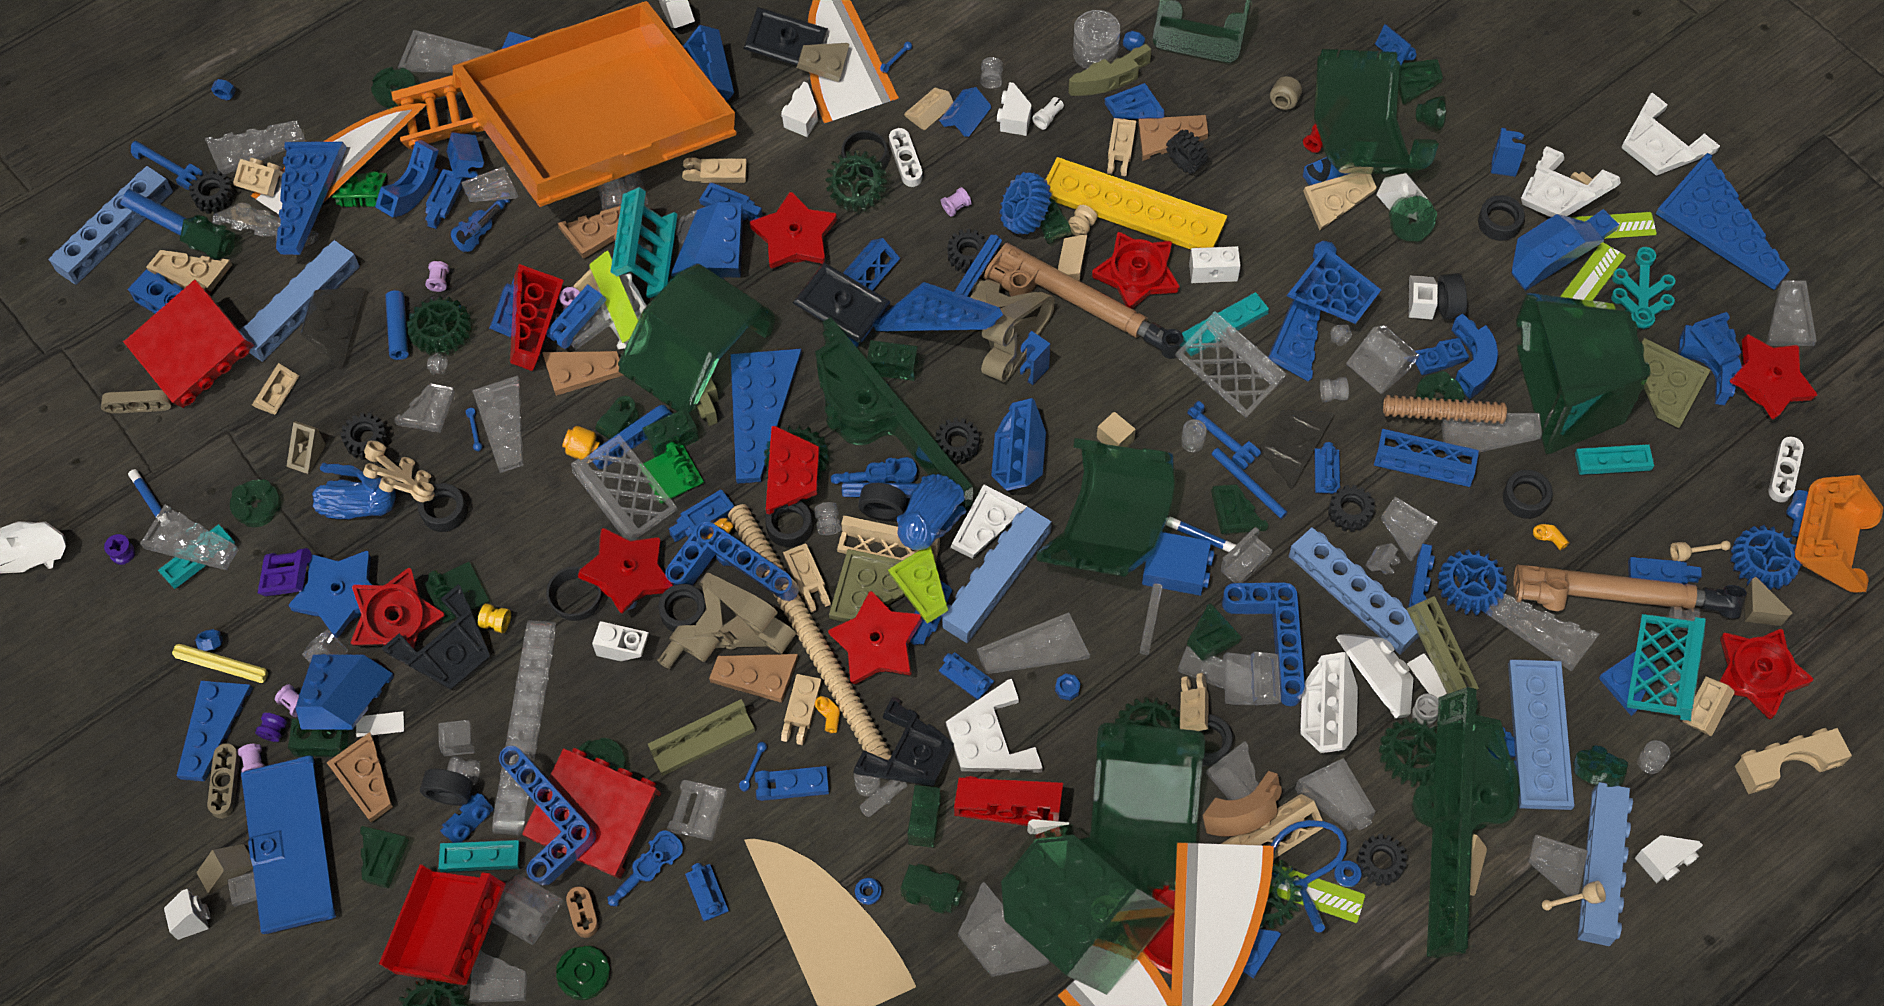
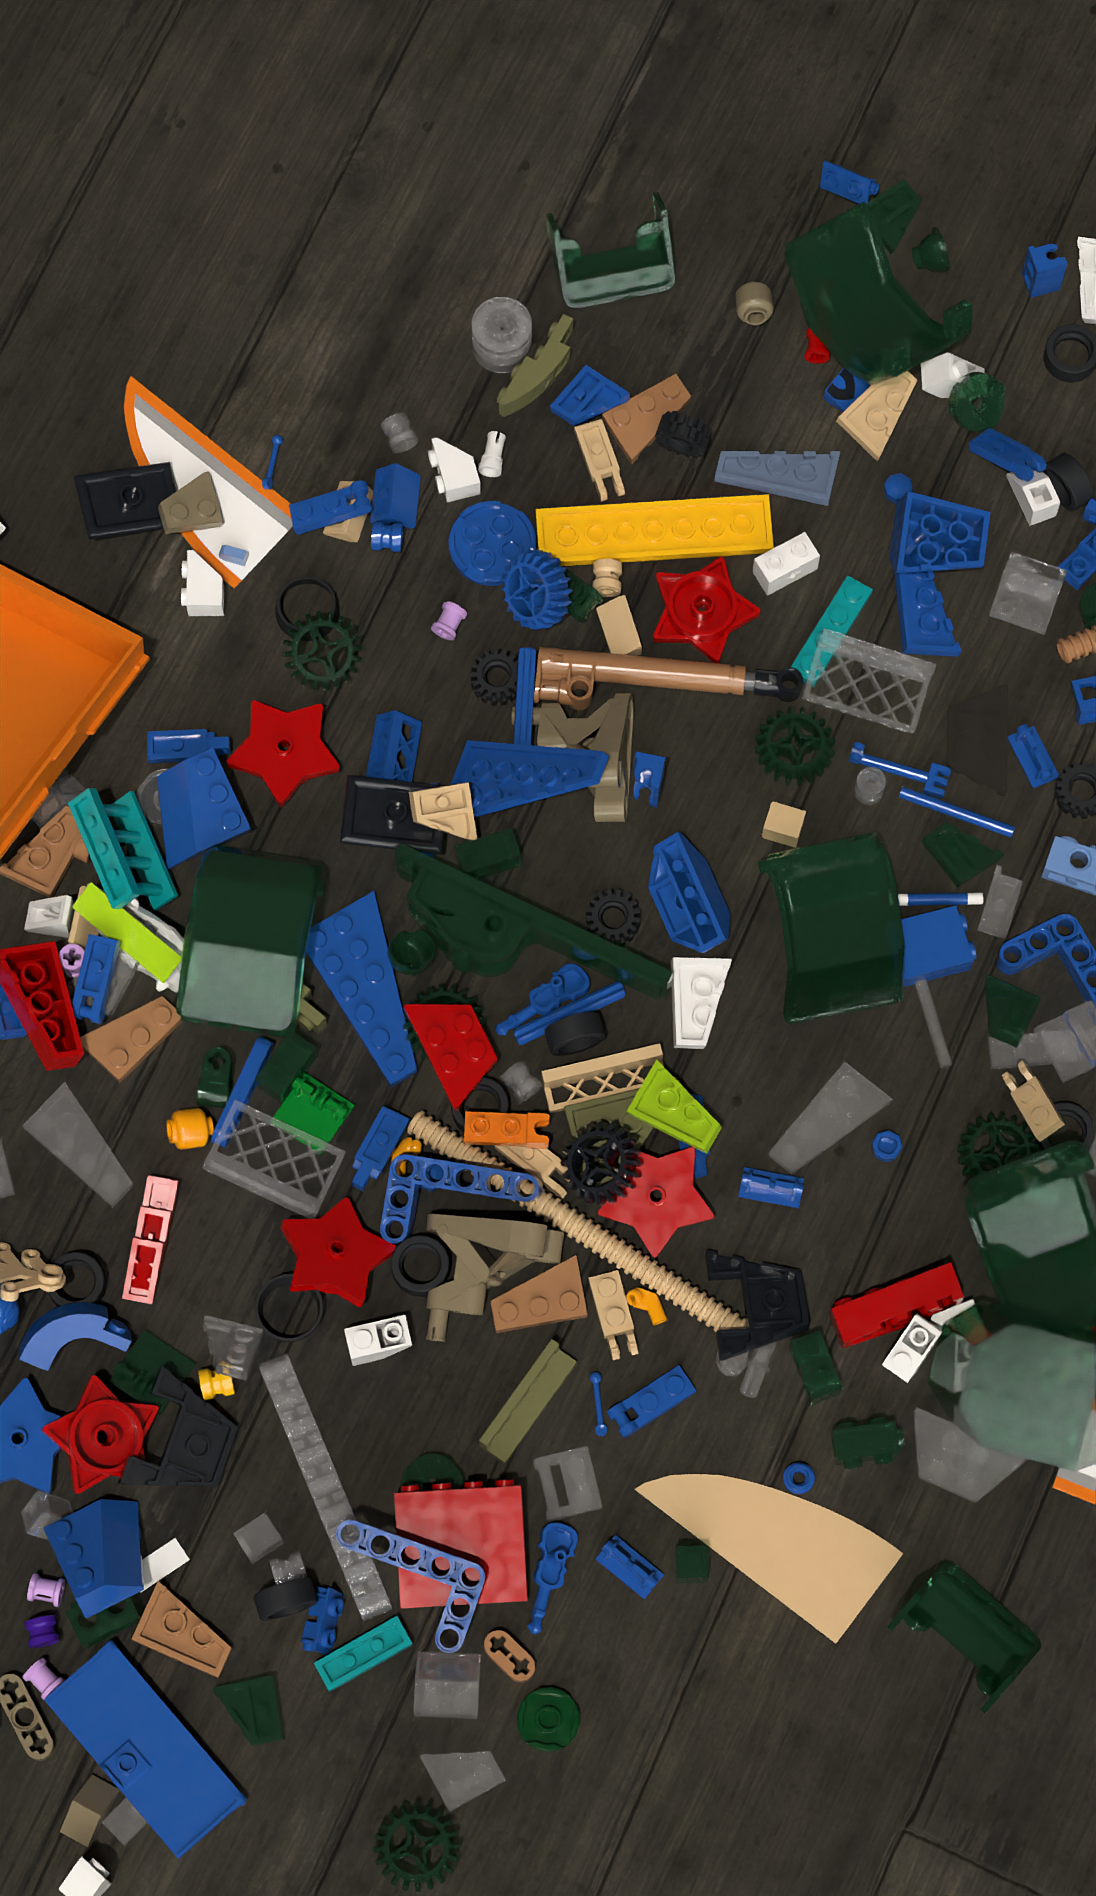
camera: 30 degrees left, 10 degrees up
red panel [379,865,506,986] -> none
blue hinge [466,408,482,451] -> none
tan hinge [682,158,747,183] -> none
blue wedge [683,25,734,102] -> none
white beam [889,128,922,187] -> none
blue hair [897,474,966,550] -> none
medium blue brick [941,507,1051,643] -> none
white wing [946,679,1043,773] -> none
blue tile [1123,31,1145,51] -> none
clear wheel [1320,377,1349,403] -> none
clear plate [1330,324,1352,346] -> none
none -> arch [19,1302,131,1371]
none -> white slope [24,895,75,938]
none -> slope [122,1175,180,1304]
none -> clear wing [203,1315,263,1380]
none -> medium blue piece [219,545,248,567]
none -> blue plate [289,480,372,535]
none -> blue wheel [371,521,403,552]
none -> clear green hair [387,929,436,975]
none -> tan wing [409,782,477,840]
none -> blue tile [449,501,536,586]
none -> orange plate [464,1111,550,1149]
none -> black gear [560,1121,643,1206]
none -> clear green brick [675,1545,709,1583]
none -> sand blue wing [714,451,840,506]
none -> clear green gear [755,706,835,786]
none -> white slope [882,1314,943,1383]
none -> blue hinge [969,428,1047,482]

